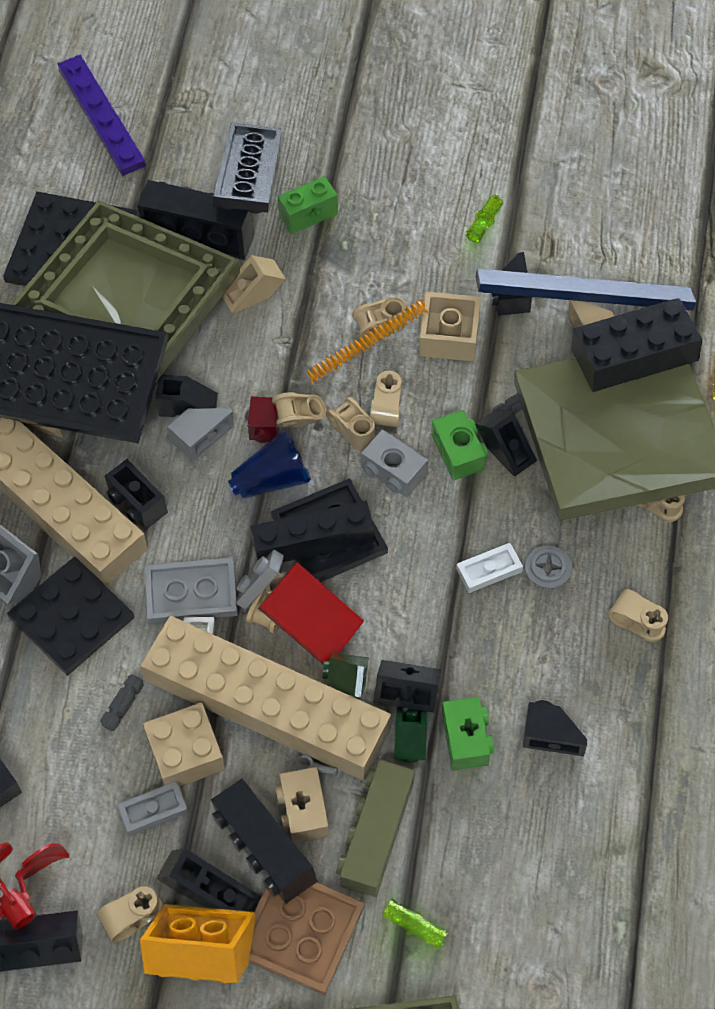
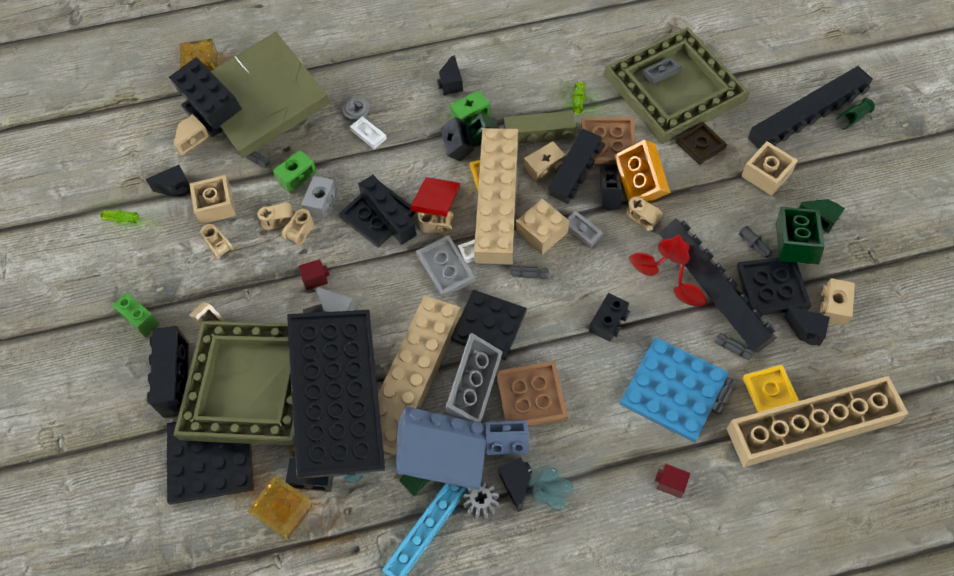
camera: 110 degrees left, 0 degrees up
dark purple plate [57,54,146,176] -> none
black brick [105,459,168,530] -> none
plate [213,123,282,213] -> none
clear blue cone [228,429,312,499] -> none
light grey plate [236,549,284,610] -> none
tan piece [272,392,326,428] -> none
light grey hand [295,755,338,776] -> none
light orange piece [306,297,428,385] -> none
dark green slope [322,653,369,697] -> none
tile [475,269,696,311] -> none
black slope [475,409,537,476] -> none
tan piece [608,589,668,642] -> none

